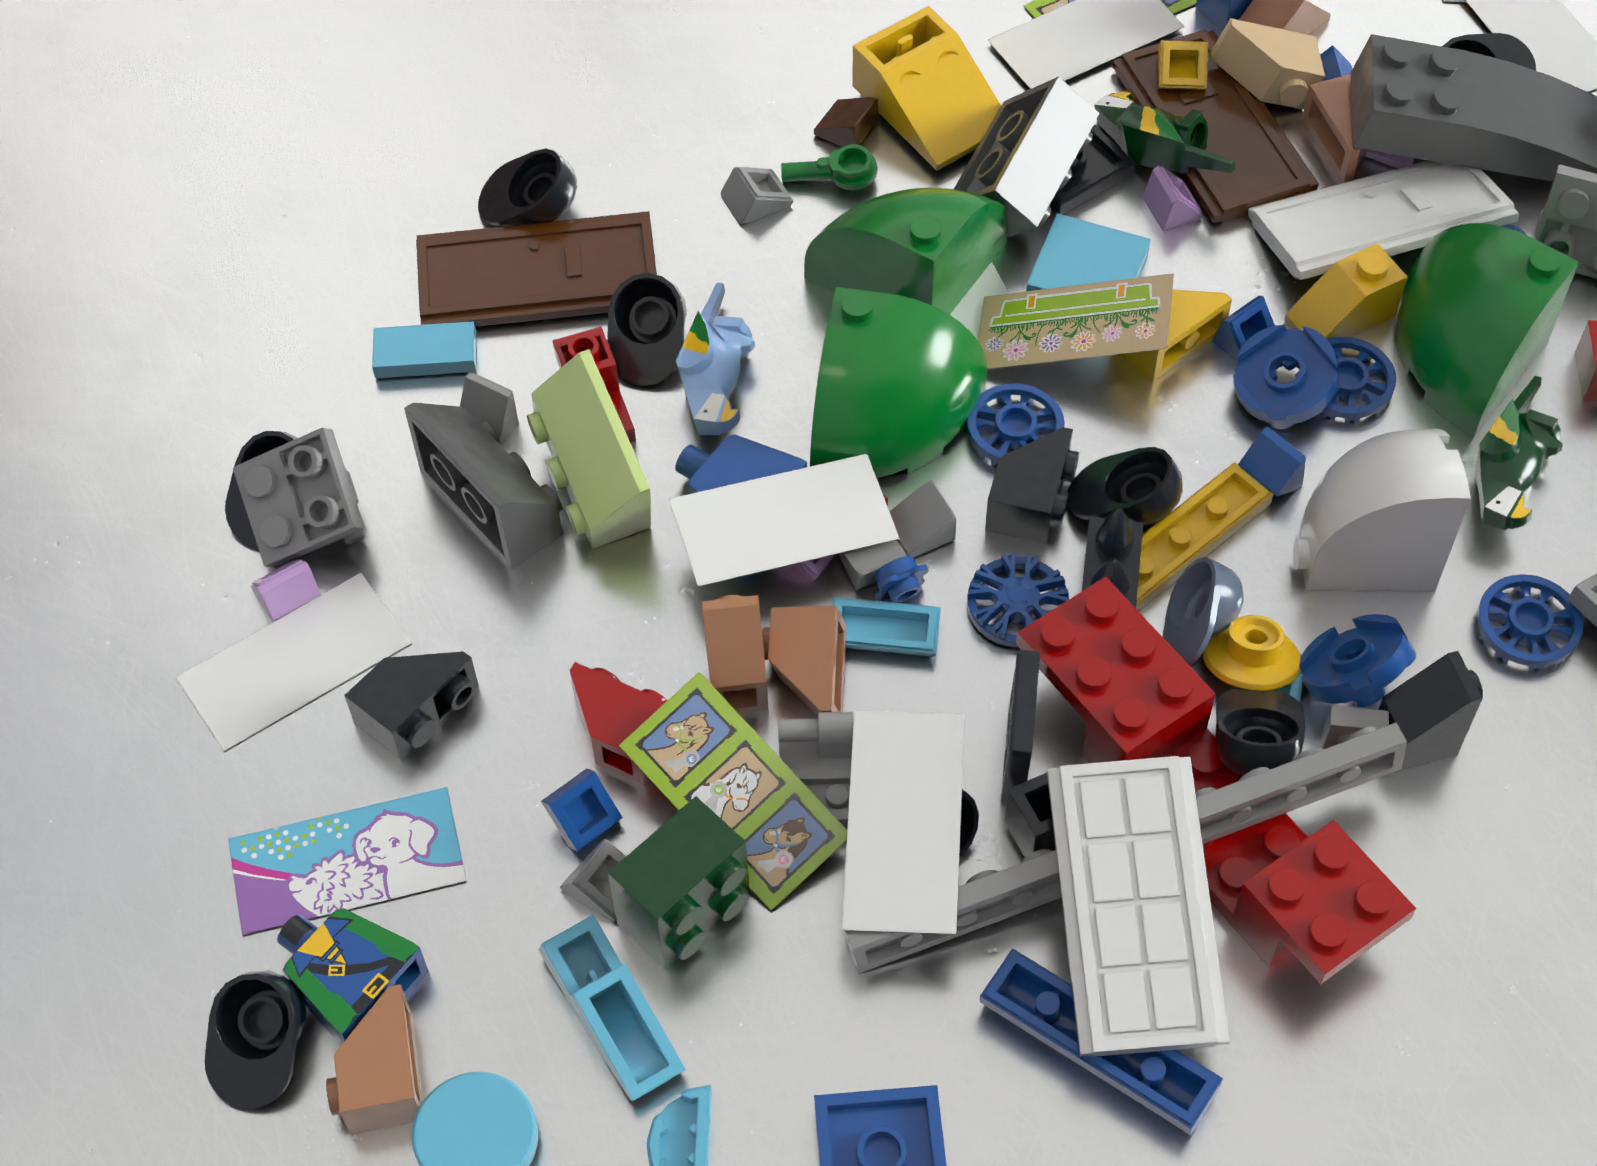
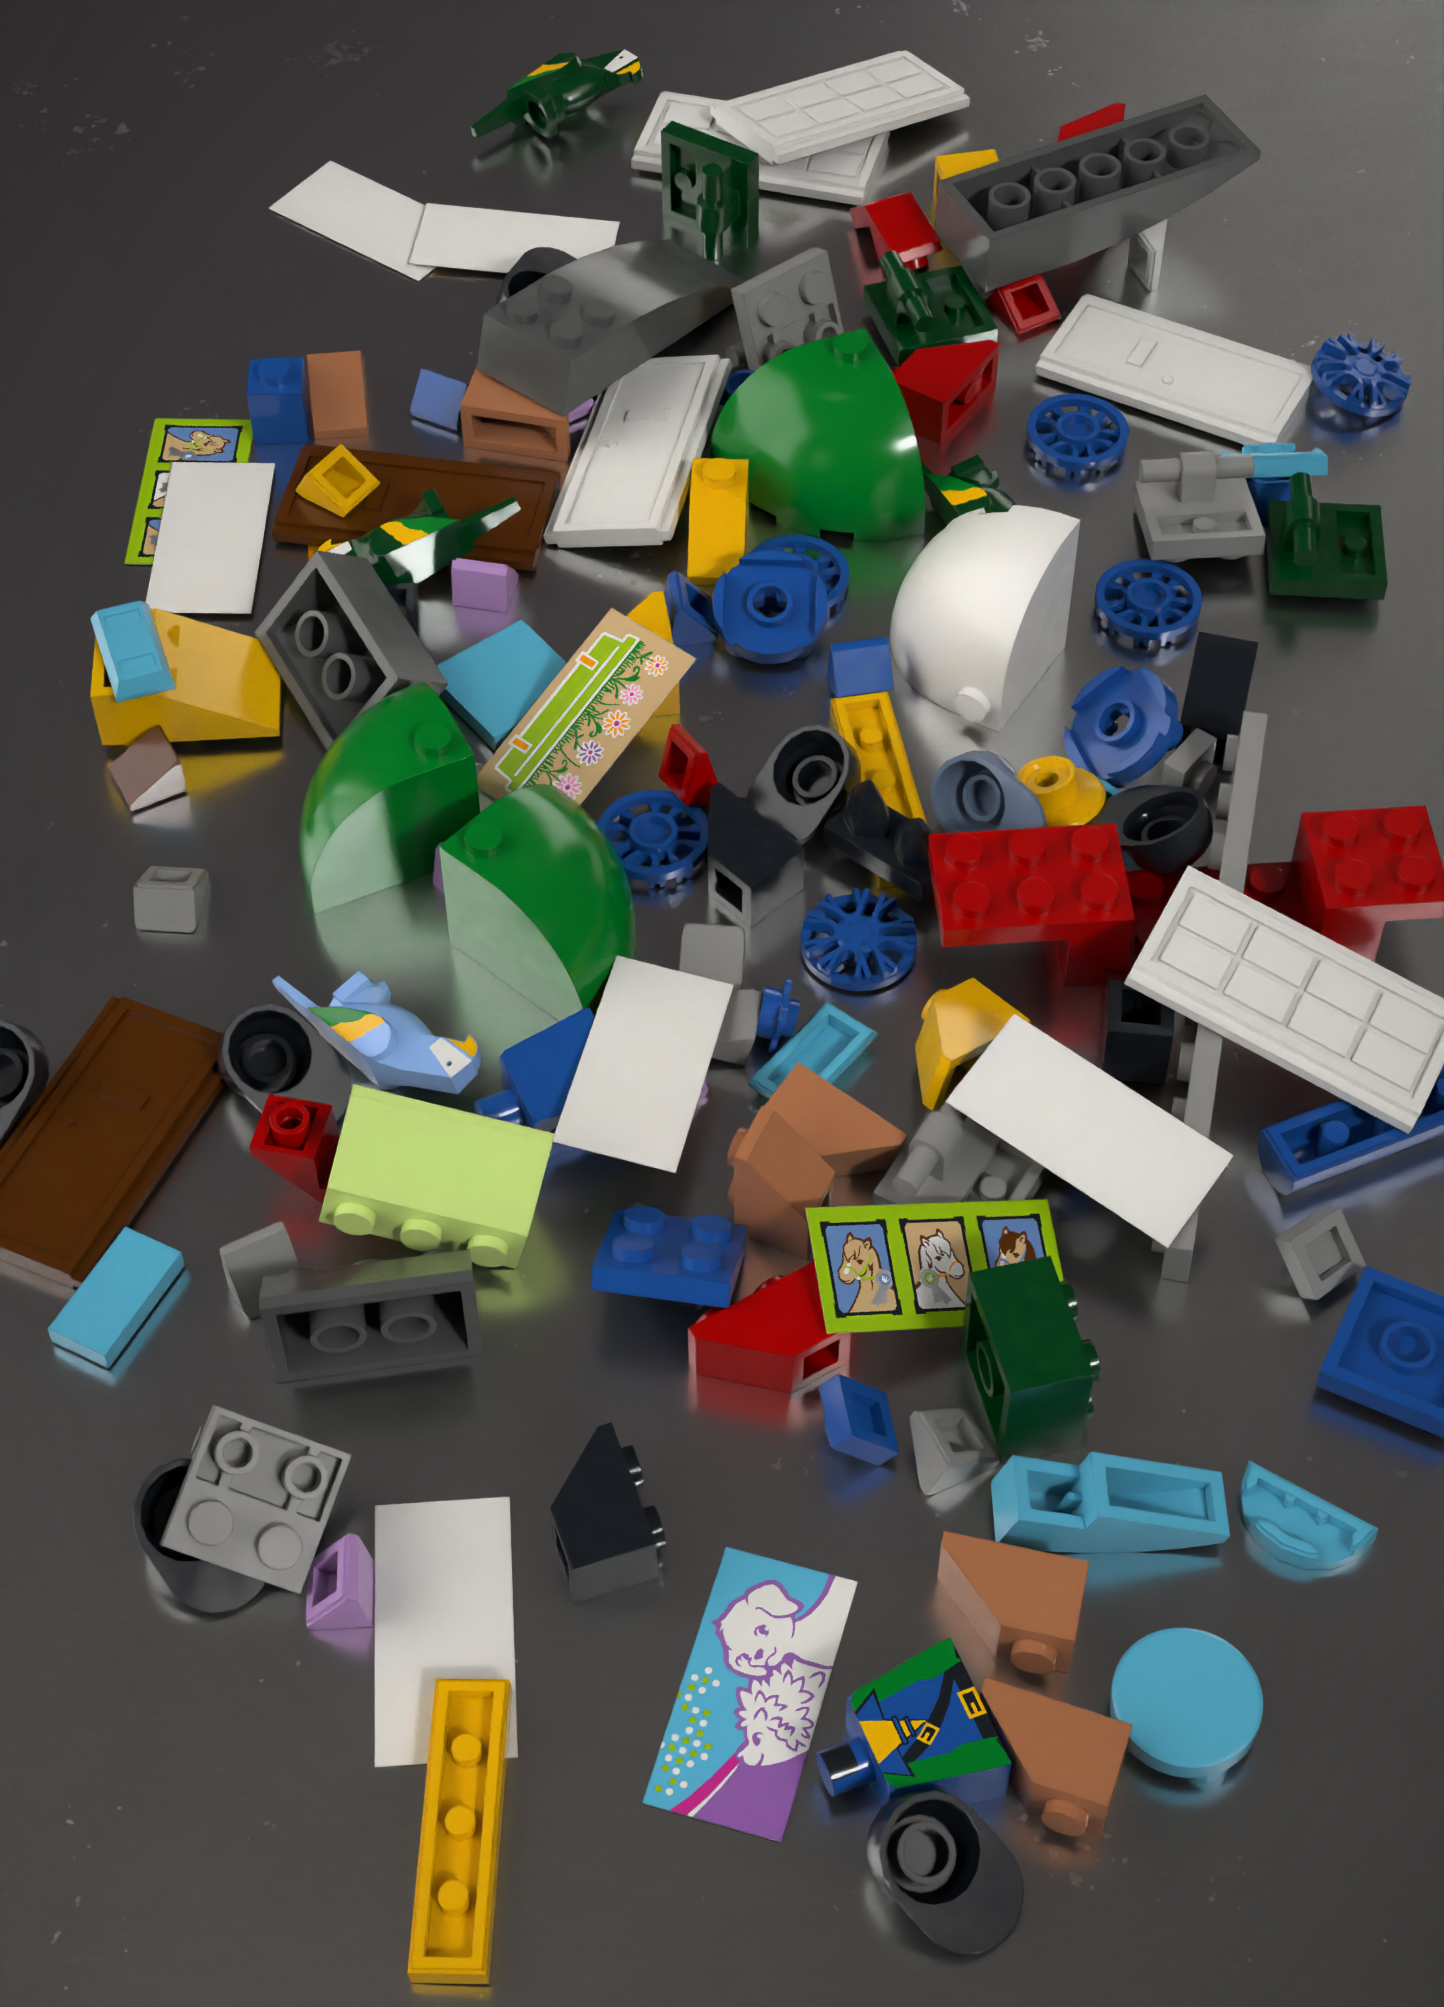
camera: 60 degrees left, 5 degrees down
green plate [781,144,878,190] -> none
black tile [1000,650,1040,805] -> none
tan slope [1210,18,1325,110] -> none
none -> medium azure tile [90,600,176,703]
none -> yellow tile [407,1678,513,1984]
none -> blue plate [591,1206,748,1308]
none -> red slope [658,724,718,806]
none -> yellow slope [915,978,1031,1111]
none -> nougat slope [937,1531,1090,1674]
none -> light grey plate [1275,1205,1366,1300]

